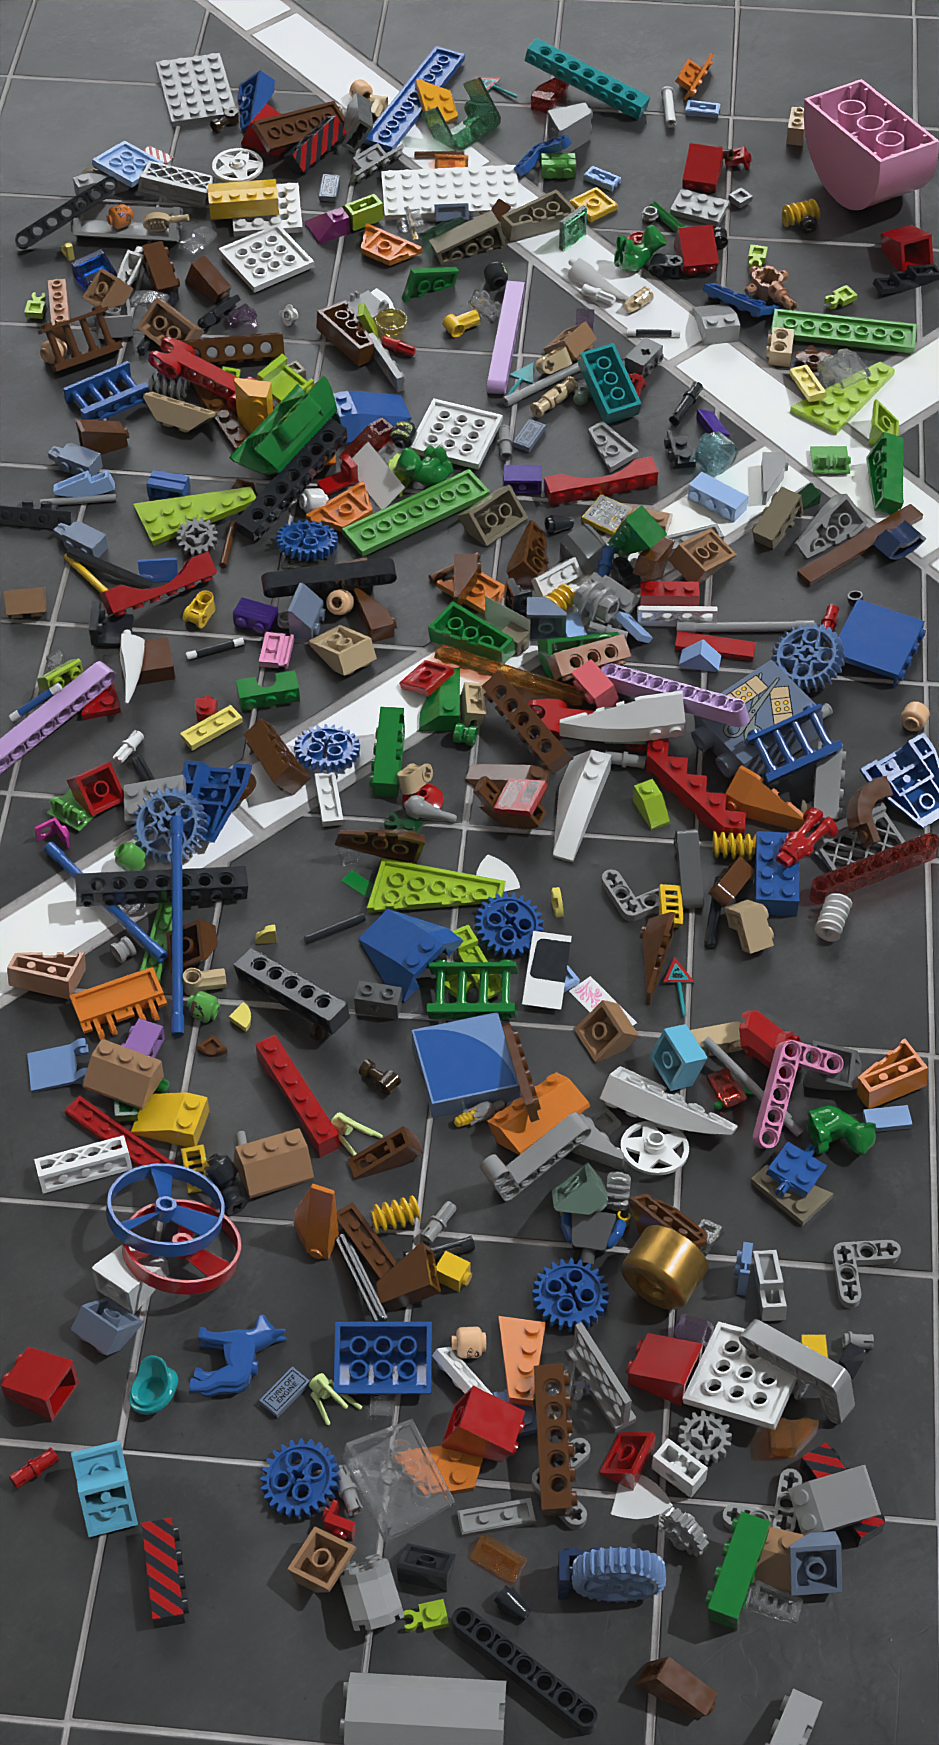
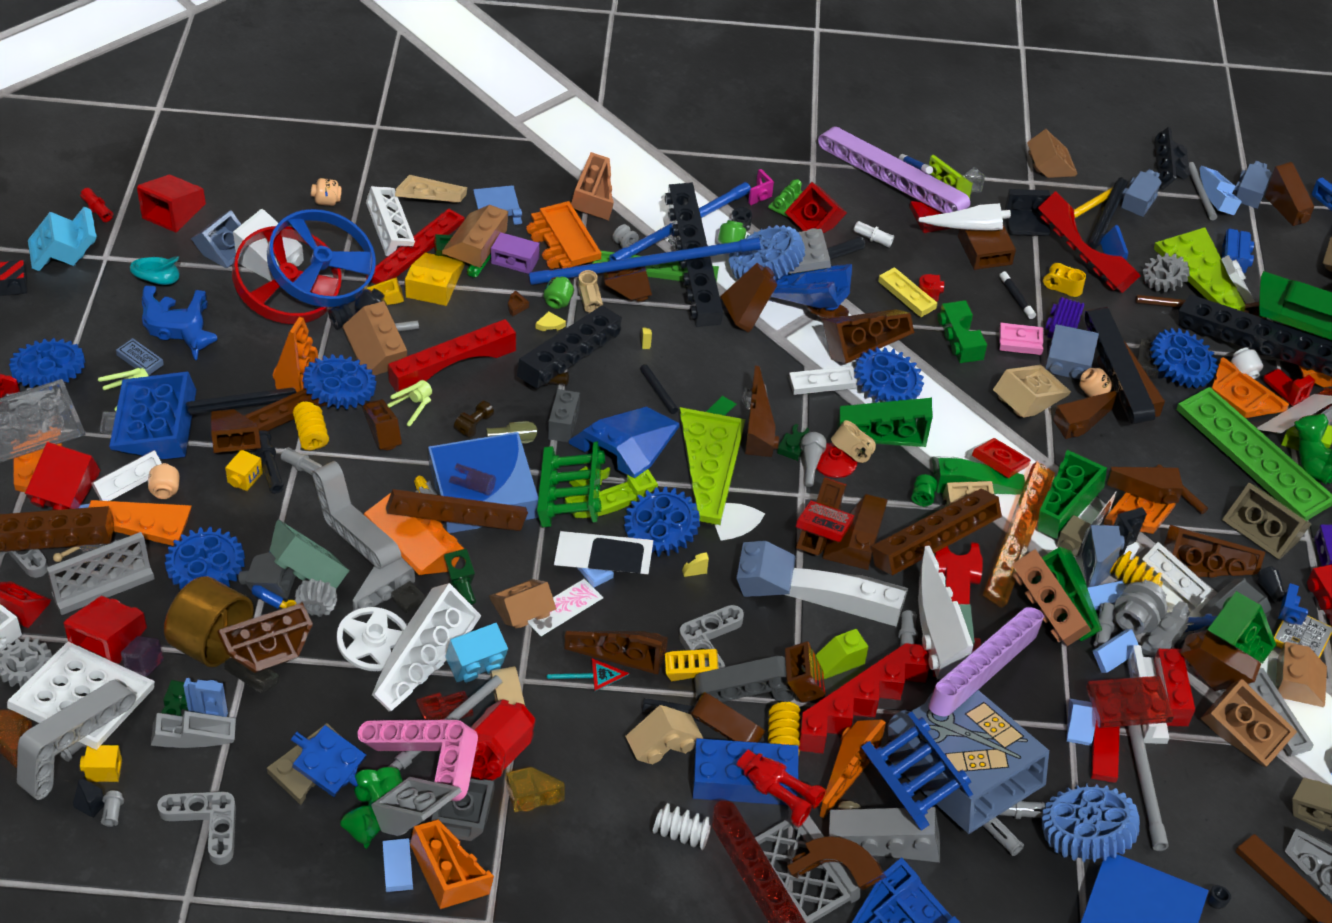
camera: 85 degrees right, 5 degrees down
coral slope [572,659,620,708] -> none
red pin [821,604,839,630] -> none
none -> dark green plate [161,680,188,716]
none -> blue gear [302,354,376,409]
none -> light nougat head [311,178,341,206]
none -> light grey slope [371,777,462,836]
none -> tan wing [395,175,467,203]
none -> dark green bracket [444,549,476,605]
none -> clear purple hinge [449,463,496,495]
none -> olive arm [486,421,537,444]
none -> clear yellow slope [506,767,565,812]
none -> reddish brown slope [720,263,777,333]
none -> black wheel [732,207,752,231]
none -> sand blue slope [737,541,796,597]
none -> reddish brown torso [785,641,825,703]
none -> clear red plate [1086,676,1174,728]
none -> white wing [1221,255,1255,304]
none -> blue bracket [1278,583,1308,625]

